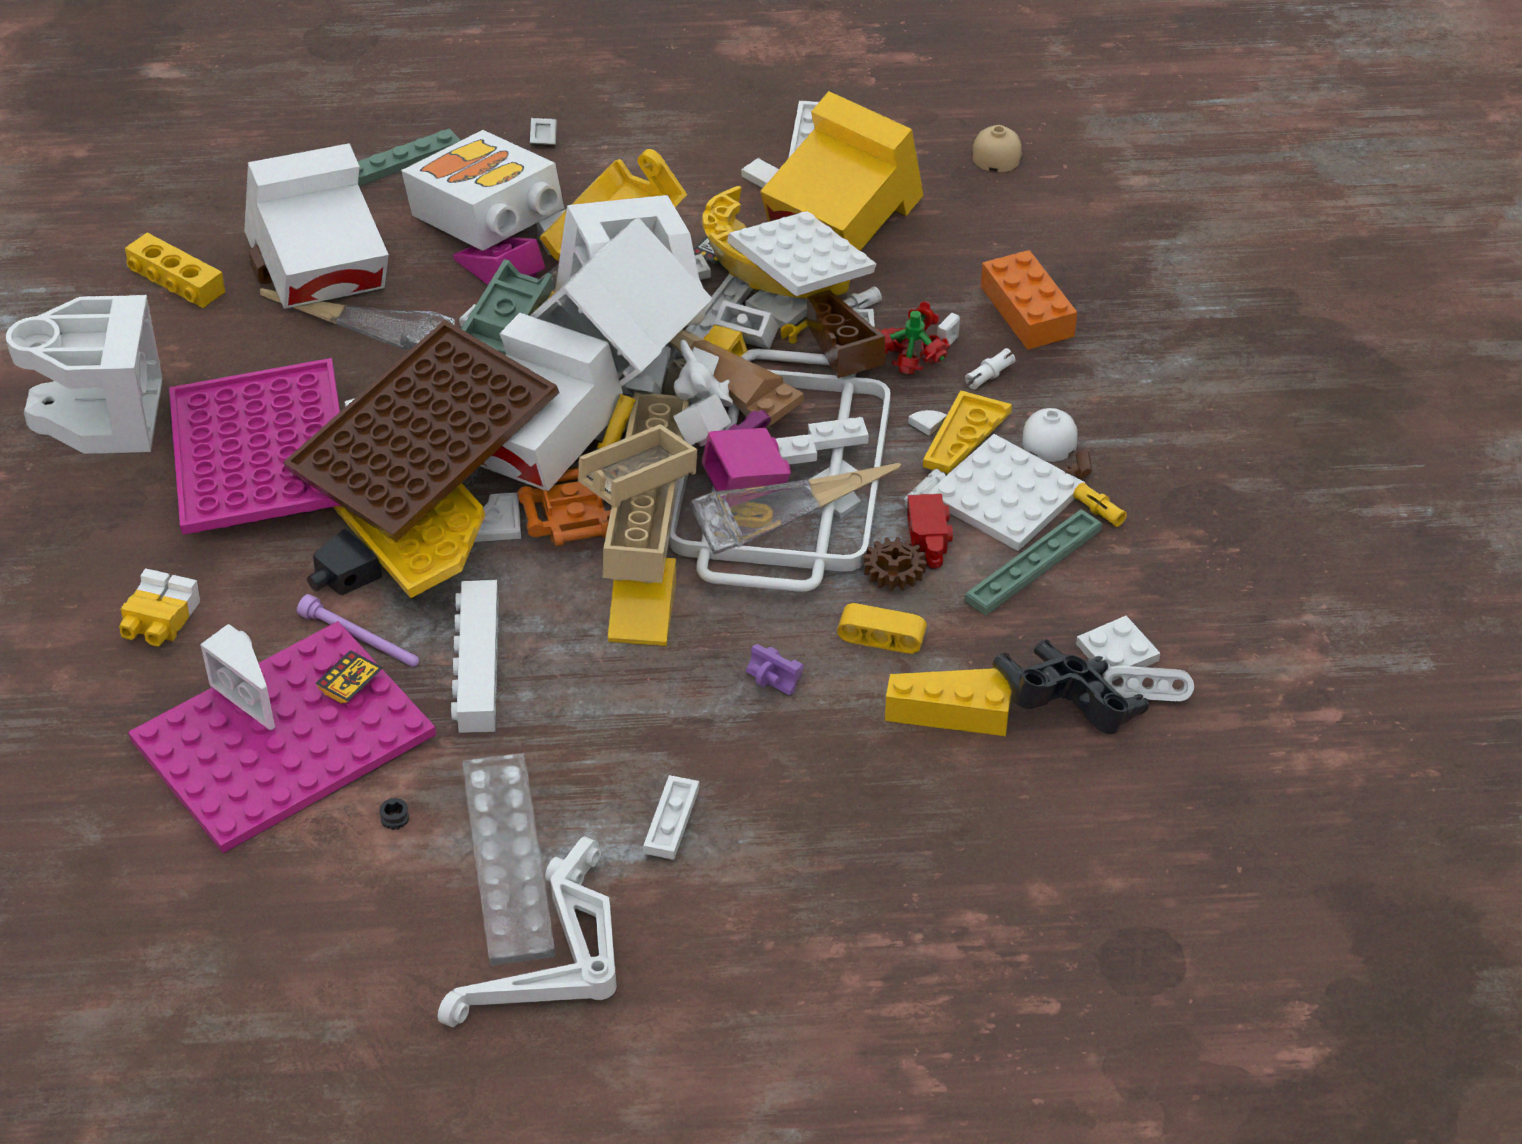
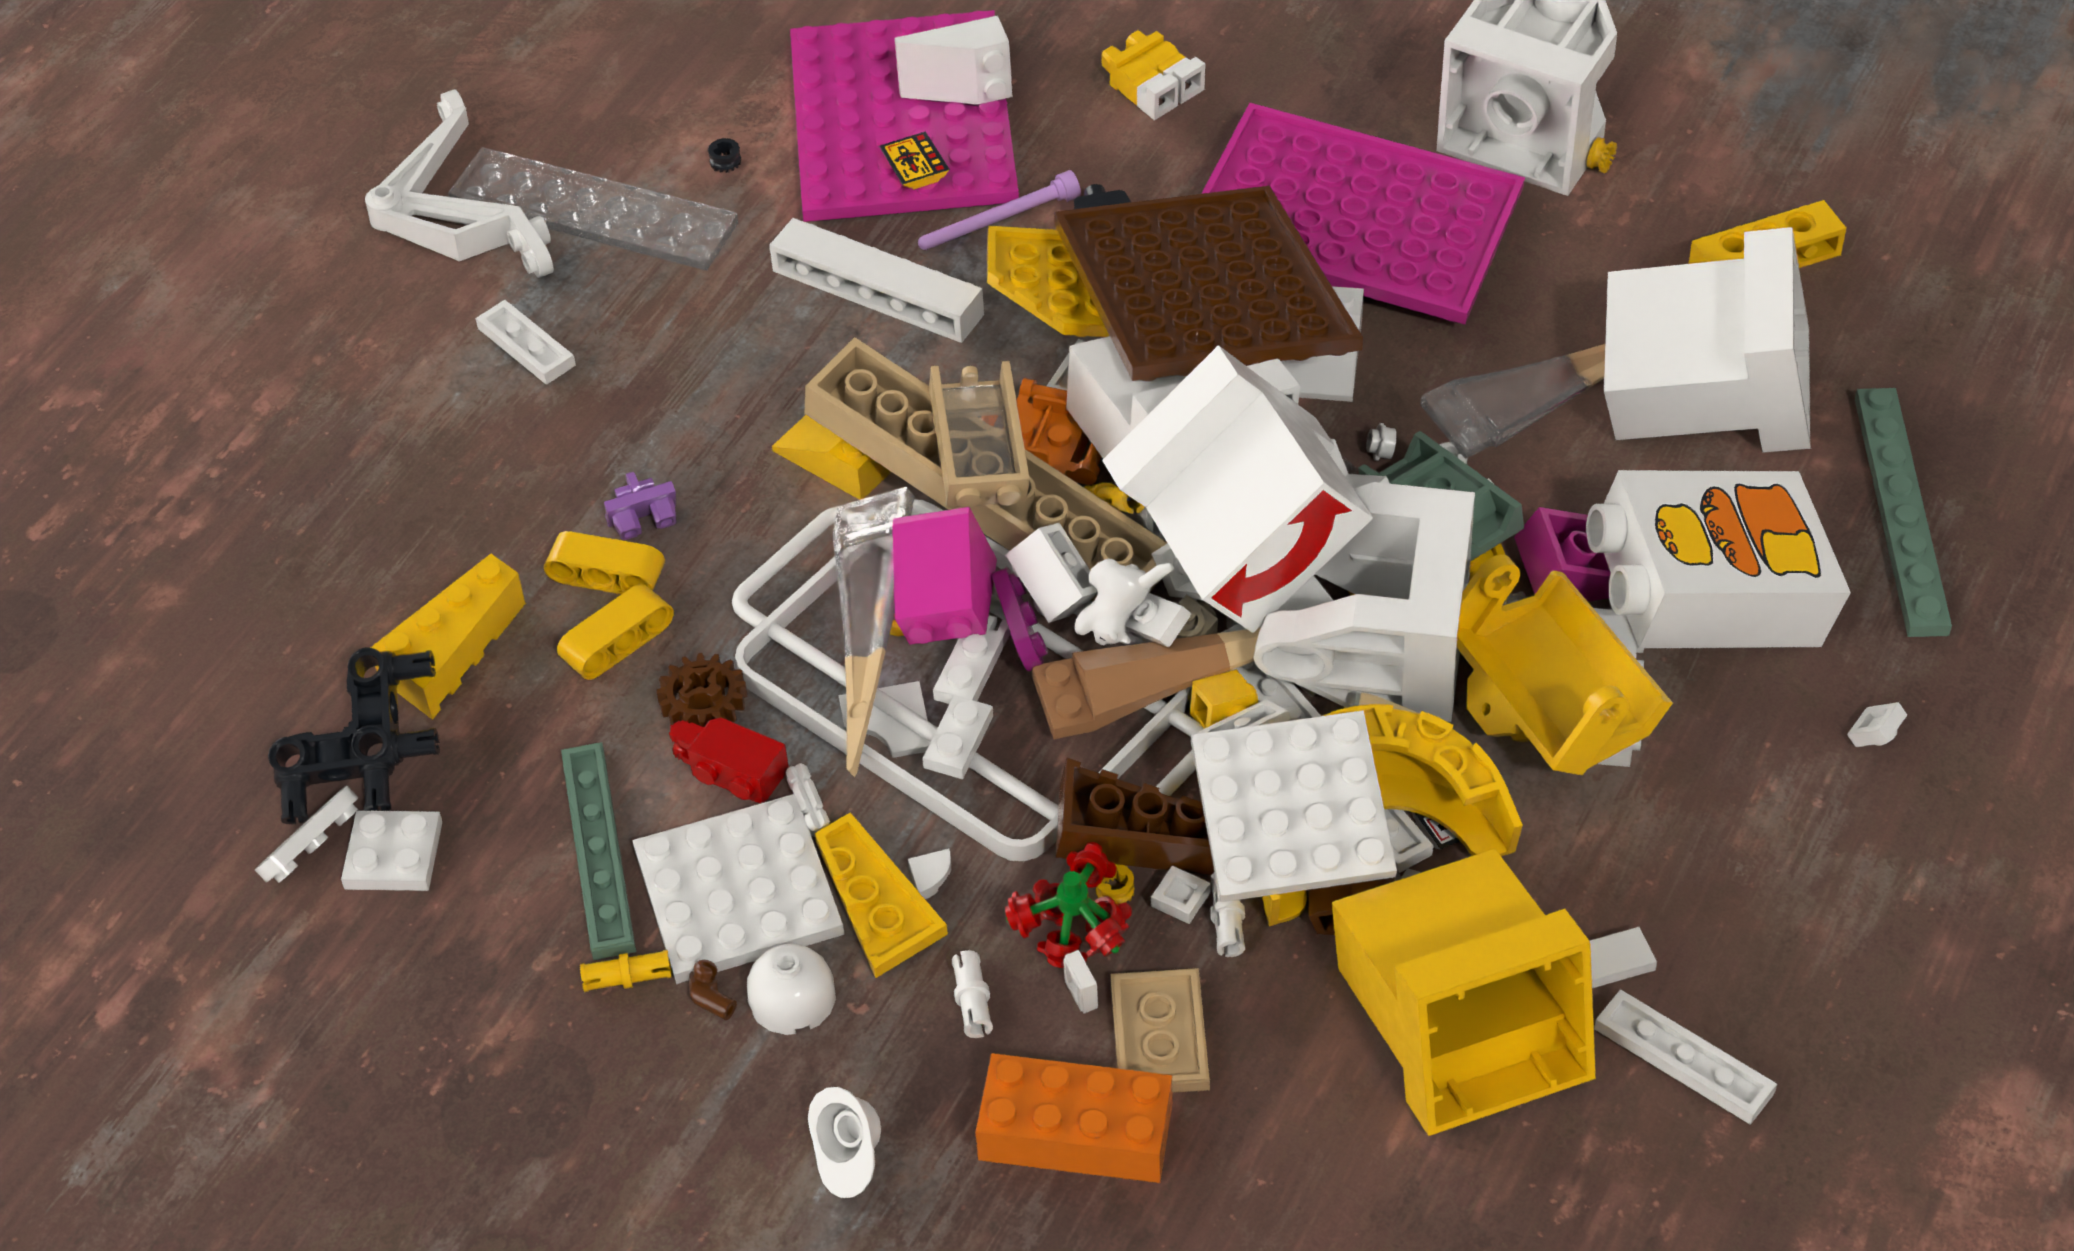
camera: 125 degrees right, 5 degrees up
none -> yellow beam [543,531,665,594]
none -> white piece [808,1087,881,1198]
none -> tan tile [1110,968,1210,1093]

